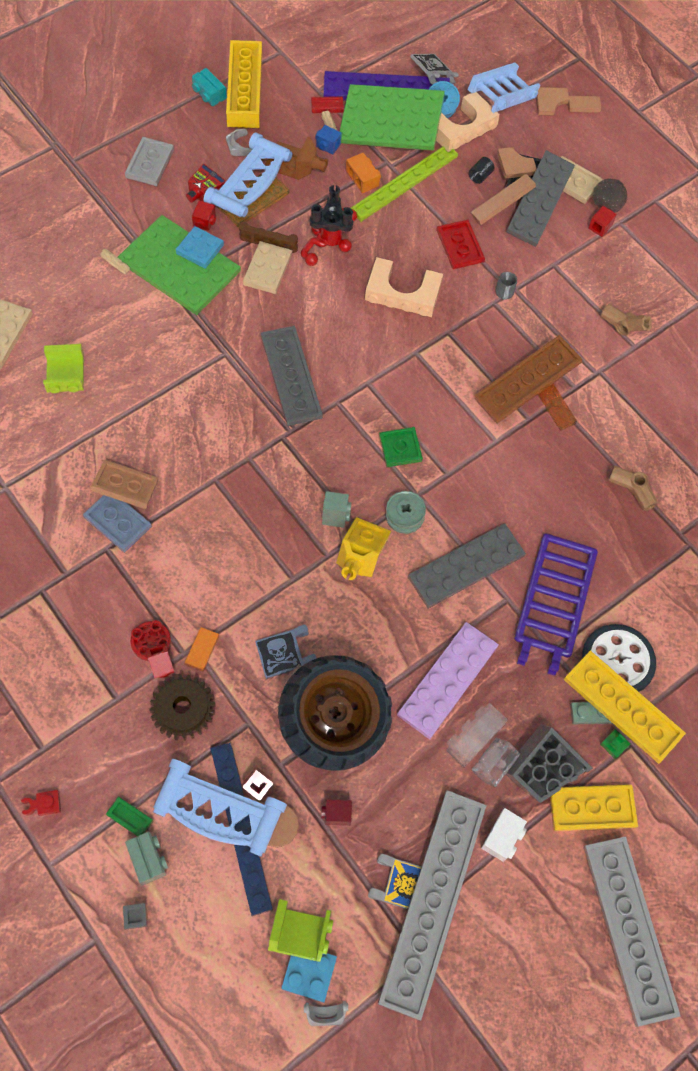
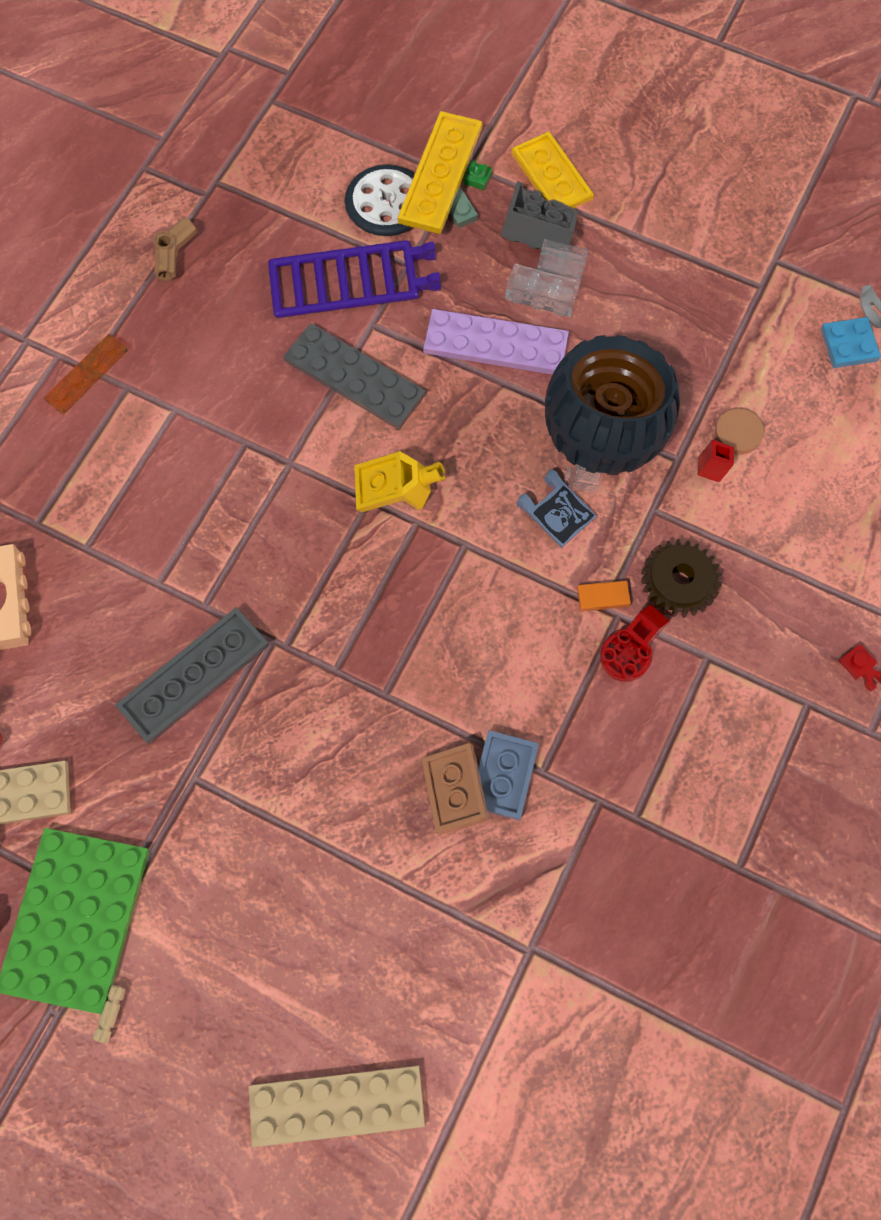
camera: 110 degrees left, 5 degrees up
lime panel [43,344,84,393] -> none
green tile [106,796,153,837] -> none
sand green brick [125,832,168,886] -> none
light blue piece [153,759,287,857] -> none
dark azure plate [176,226,224,269] -> none
dark blue plate [210,743,273,916] -> none
lime panel [268,899,334,962] -> none
dark red brick [321,800,352,826] -> none
sand green brick [322,491,352,528] -> none
flag [368,854,421,909] -> none
light grey plate [378,790,487,1021] -> none
green tile [379,427,423,468] -> none
sand green wheel [386,491,426,534] -> none
dark orange plate [474,335,583,424] -> none
white brick [481,808,527,862] -> none
light grey plate [584,837,680,1027] -> none

